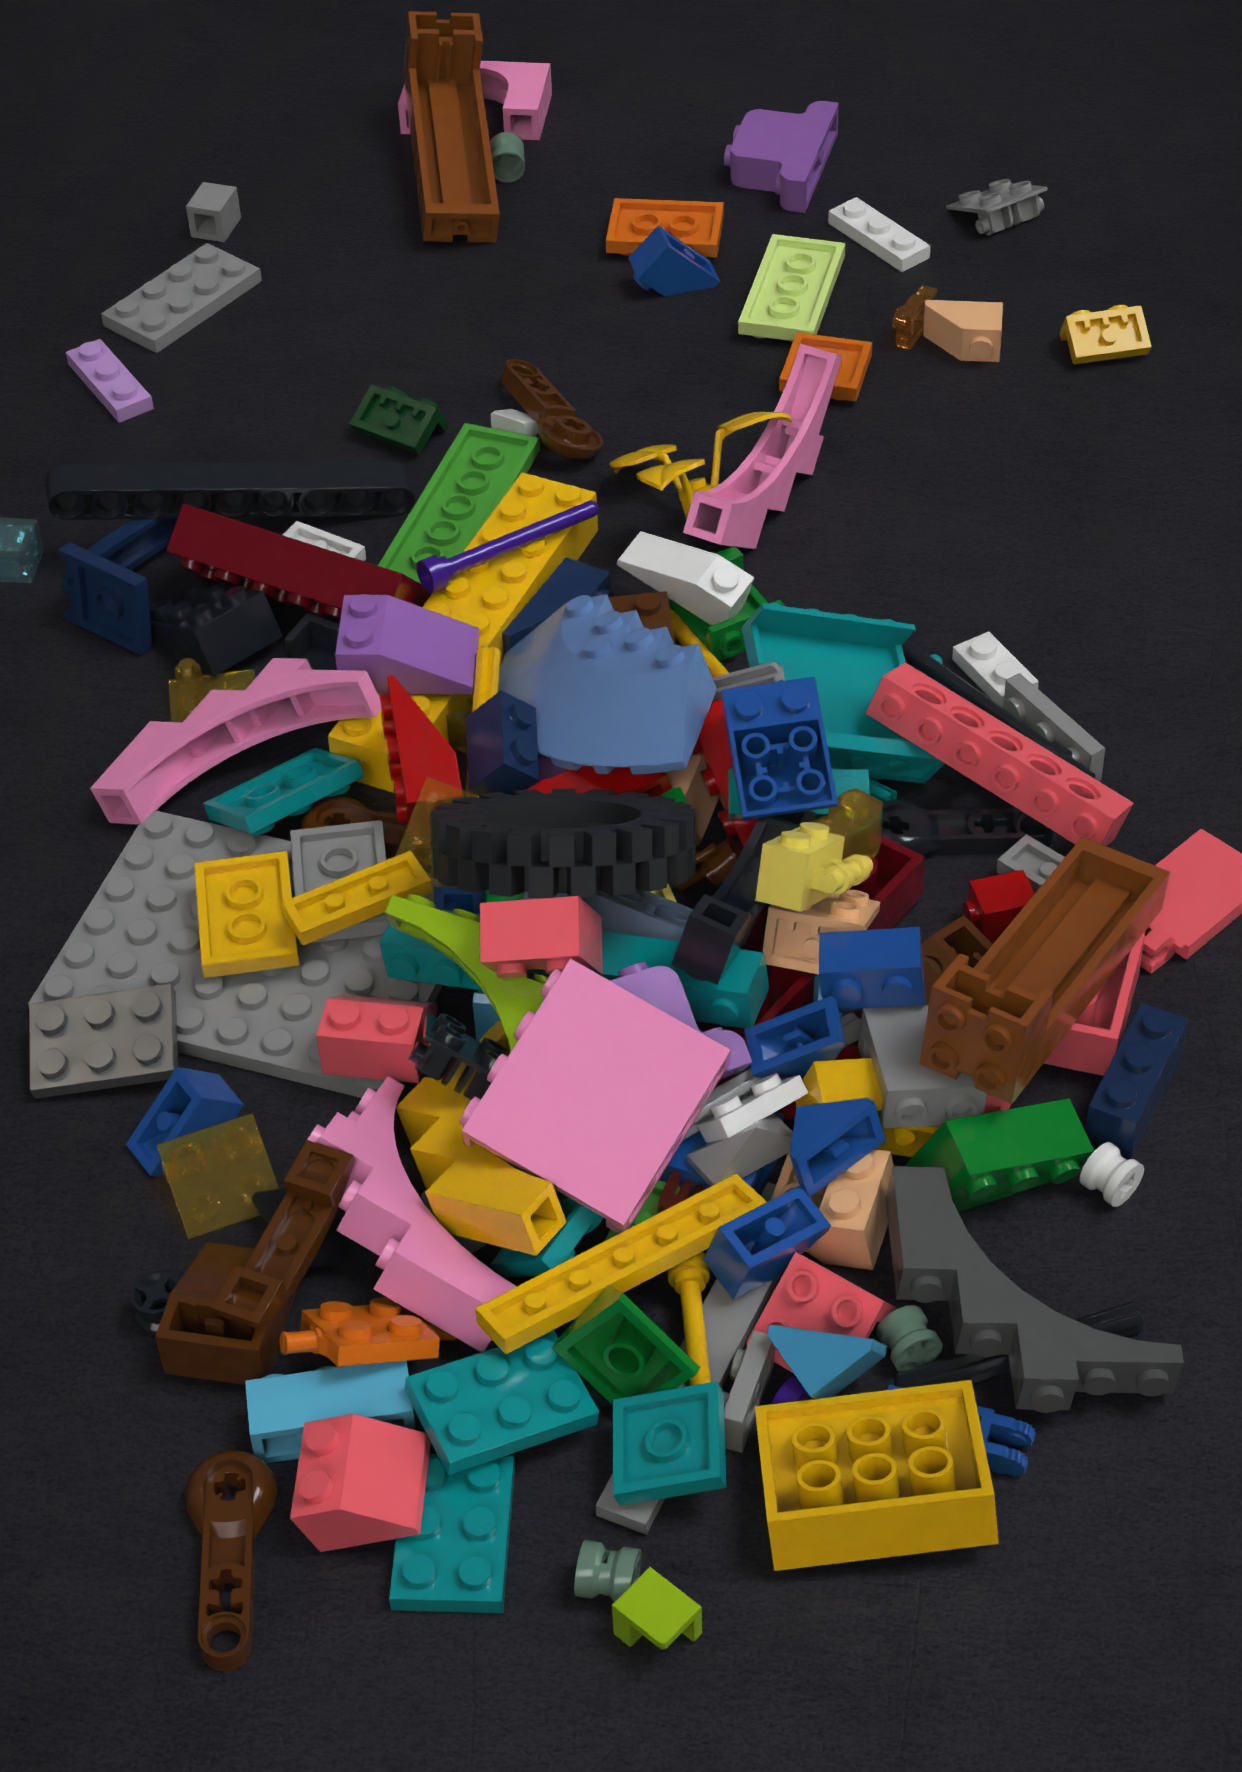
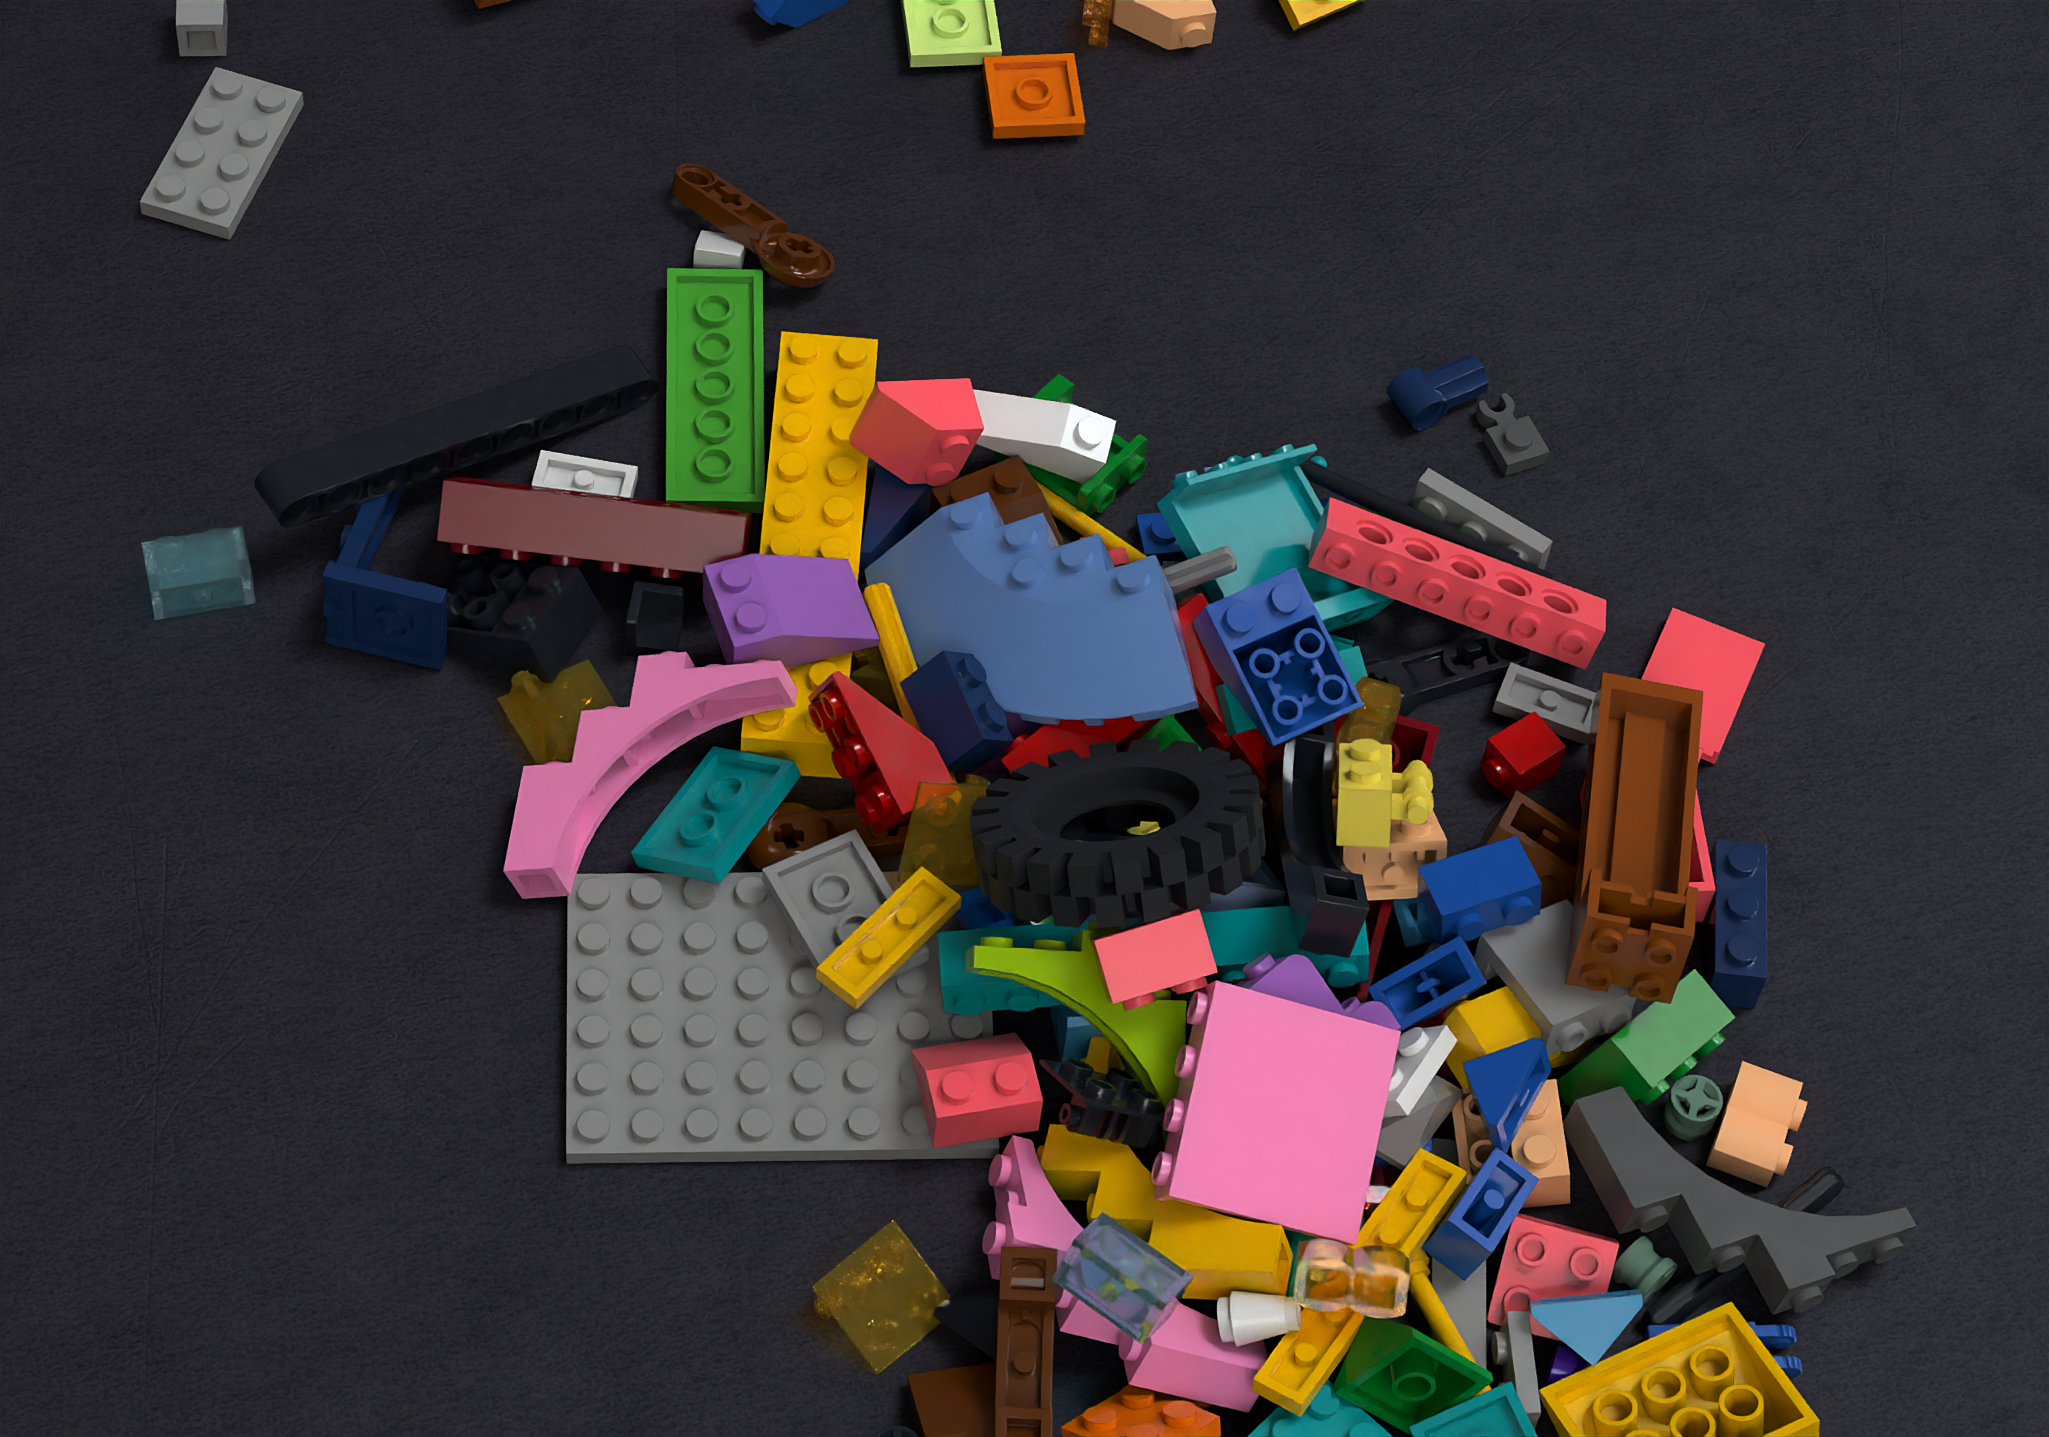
camera: 30 degrees left, 10 degrees up
dark grey plate [29,983,178,1099] -> none
lavender plate [66,339,154,423] -> none
blue slope [126,1067,244,1177] -> none
yellow plate [194,851,300,978] -> none
dark green bracket [349,384,448,455] -> none
dark purple piece [416,500,599,593] -> none
yellow plant [609,412,792,520] -> none
bright pink arch [683,344,842,549] -> none
white plate [952,631,1039,708] -> none
white wheel [1079,1142,1144,1207] -> none
none -> coral slope [849,378,984,486]
none -> clear light blue brick [1051,1212,1194,1345]
none -> white cone [1217,1291,1302,1347]
none -> clear yellow brick [1293,1239,1410,1318]
none -> dark blue piece [1387,354,1489,431]
none -> dark grey plate [1476,393,1550,477]
none -> sand green wheel [1663,1075,1723,1141]
none -> light nougat brick [1706,1061,1807,1188]

